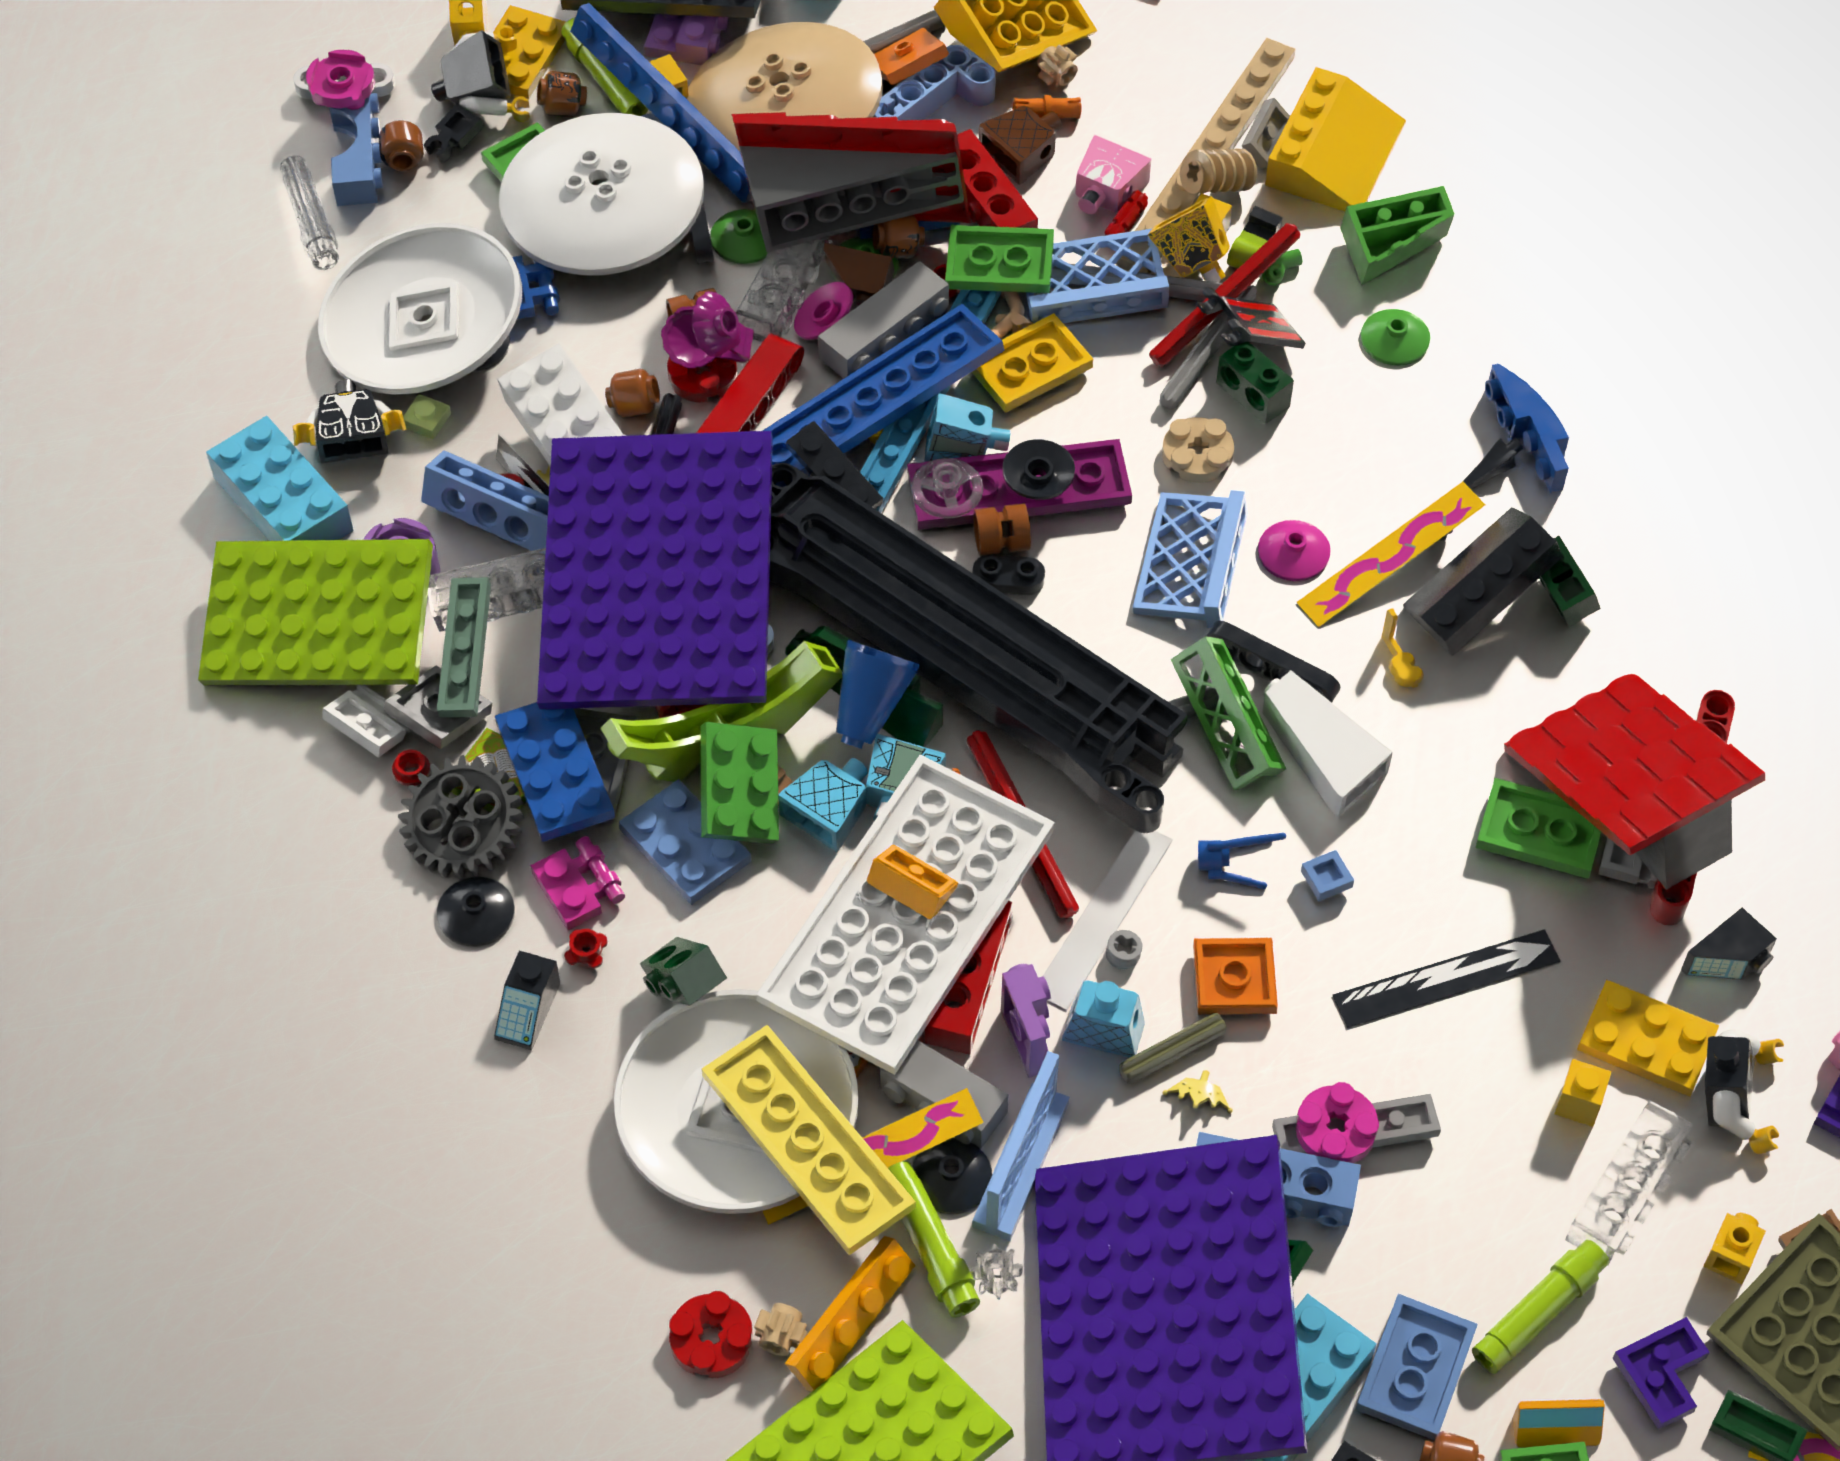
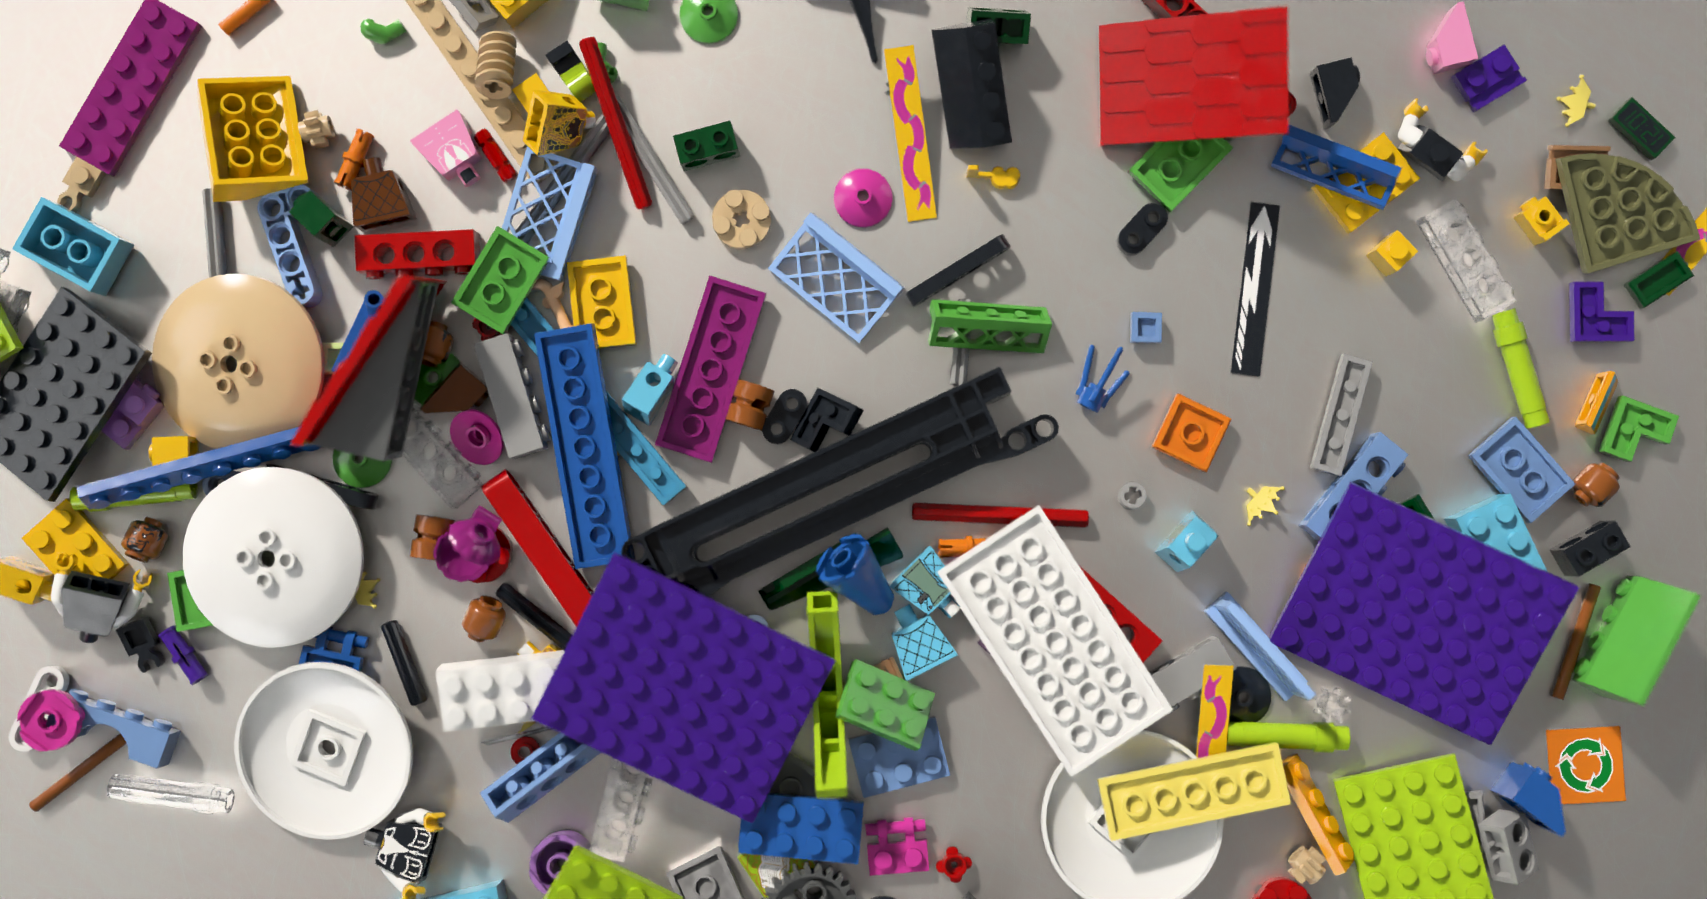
camera: 60 degrees left, 30 degrees up
dark orange head [379,120,424,171] -> none
yellowish green plate [403,394,451,439] -> none
sand green plate [437,577,491,718] -> none
dark green brick [640,937,727,1006] -> none
black plate [786,421,883,509] -> none
light orange slope [867,845,958,919] -> none
orange plate [874,28,949,85] -> none
clear piece [911,458,983,518] -> none
medium lavender plate [1000,963,1051,1078] -> none
black dish [1003,439,1075,500] -> none
white sticker [1043,830,1174,1010] -> none
olive axle [1119,1013,1227,1084] -> none
black flag [1196,287,1306,349] -> none
white slope [1262,670,1393,817] -> none
dark pink plate [1296,1082,1379,1163] -> none
none -> dark orange bar [29,733,126,812]
none -> dark purple pin [158,625,209,685]
none -> dark green slope [289,190,354,247]
none -> light yellow piece [355,571,381,609]
none -> bright green arm [360,19,407,44]
none -> black axle [381,620,427,706]
none -> black plate [790,388,864,452]
none -> black plate [1117,203,1168,256]
none -> blue fence [1271,124,1402,210]

